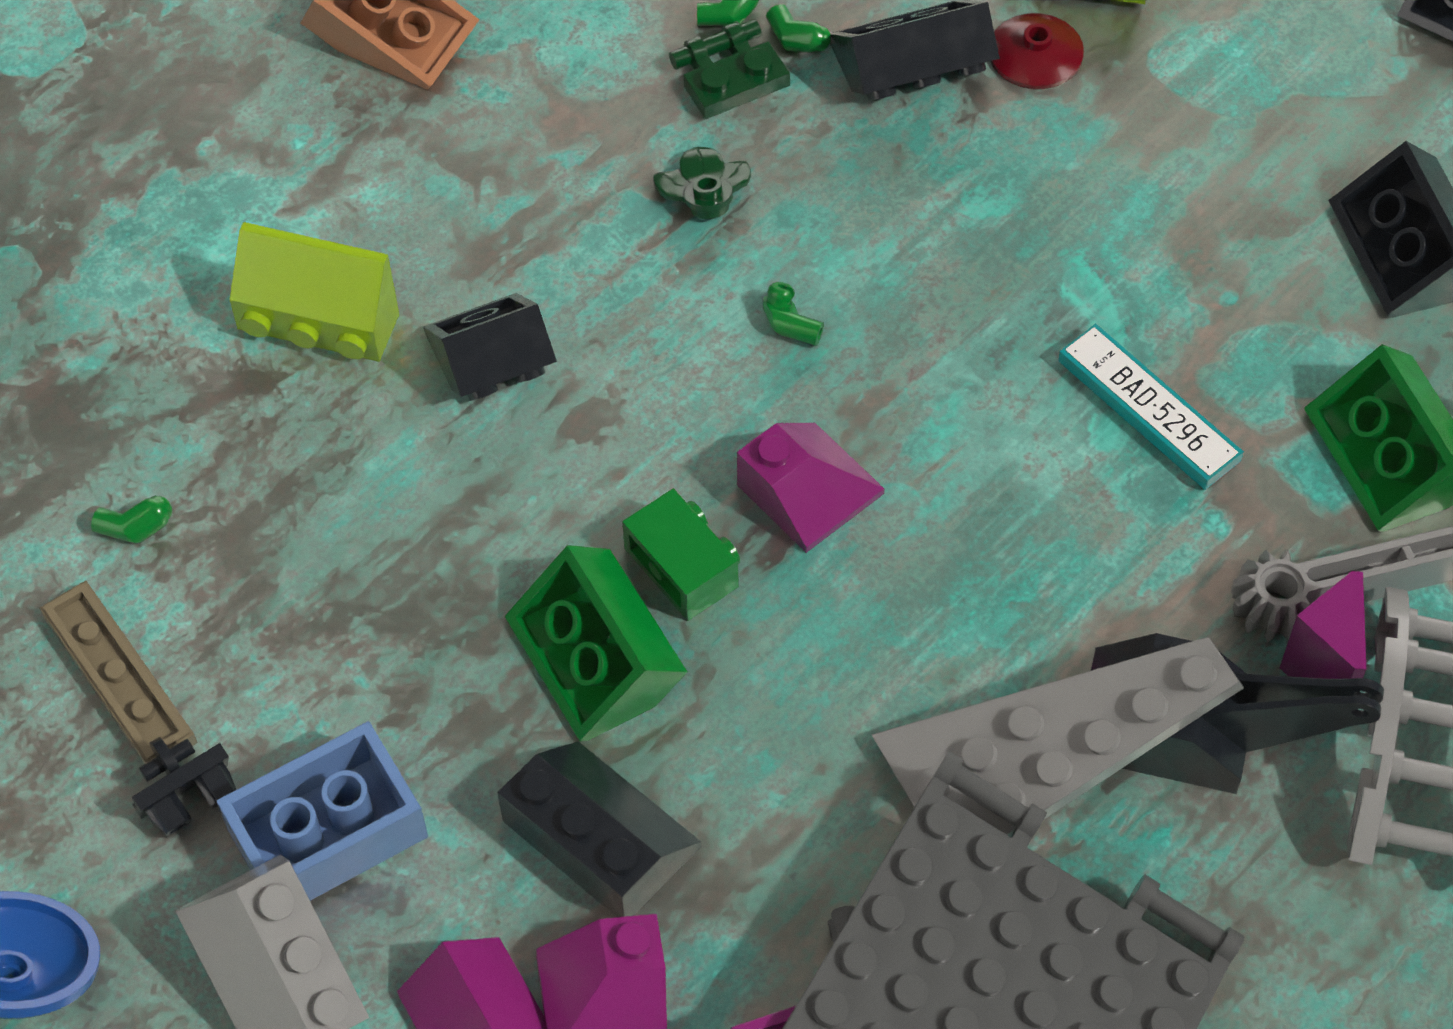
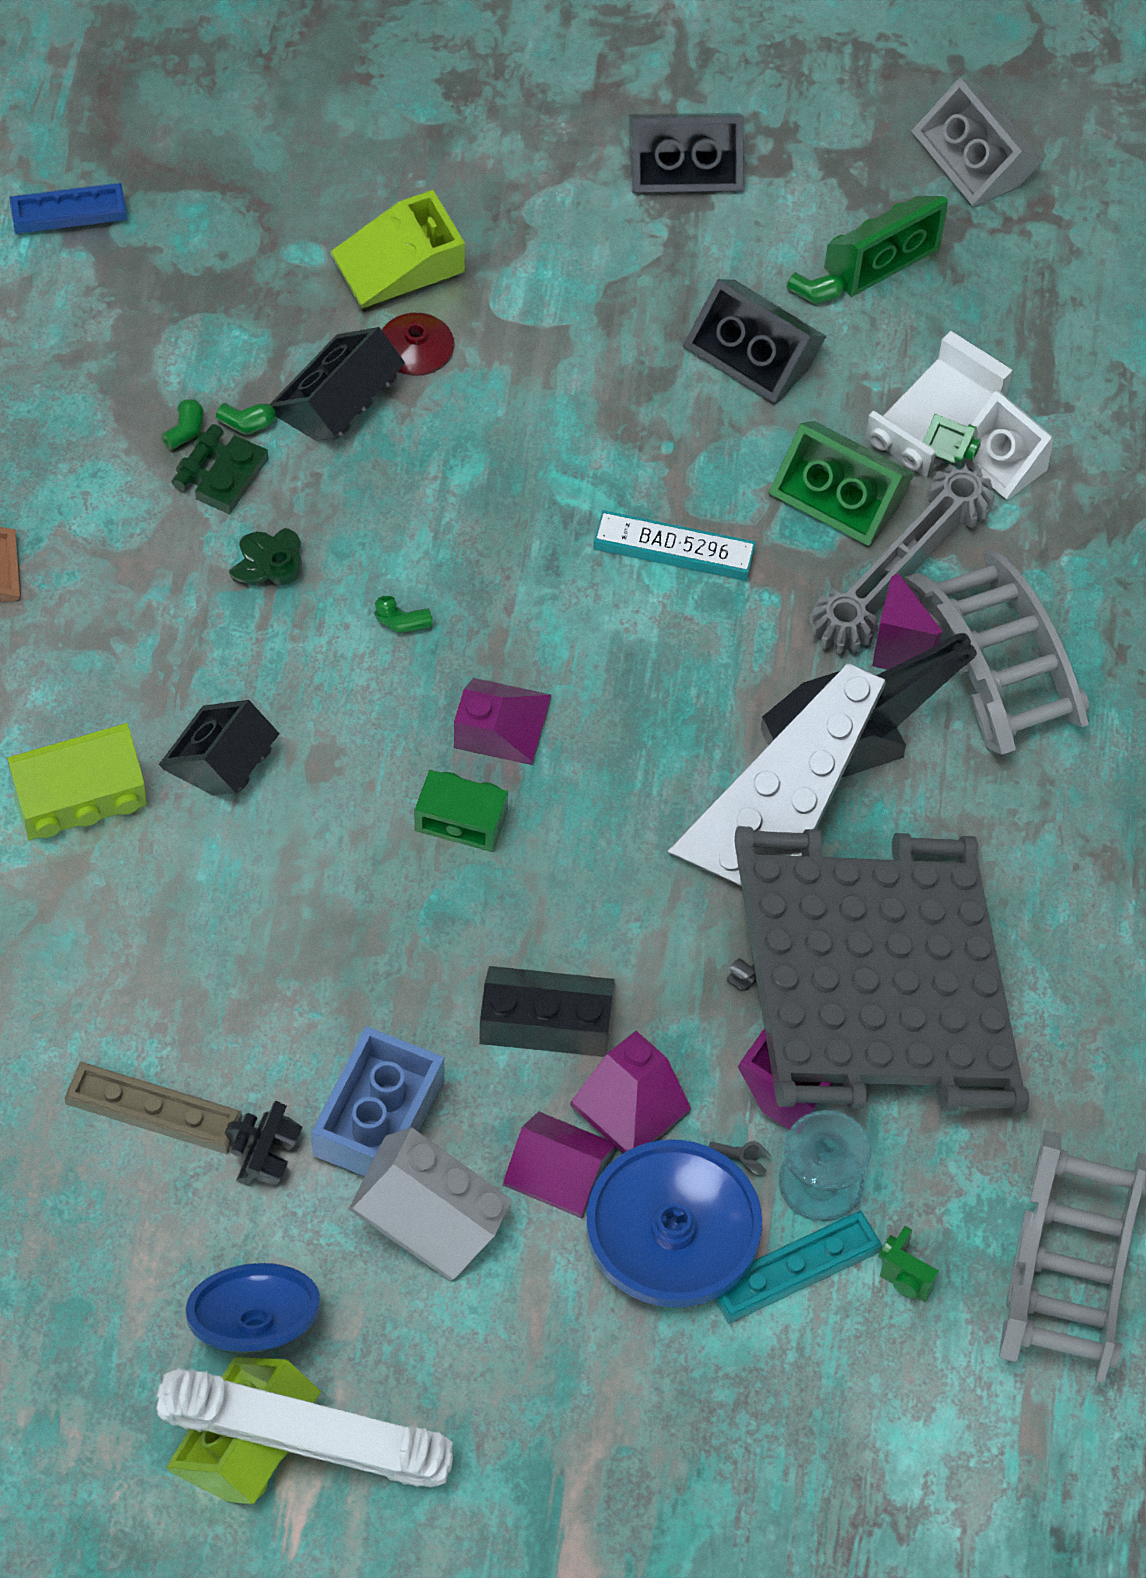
camera: 40 degrees left, 0 degrees up
green arm [91,495,172,544] -> none
green slope [505,545,688,742] -> none

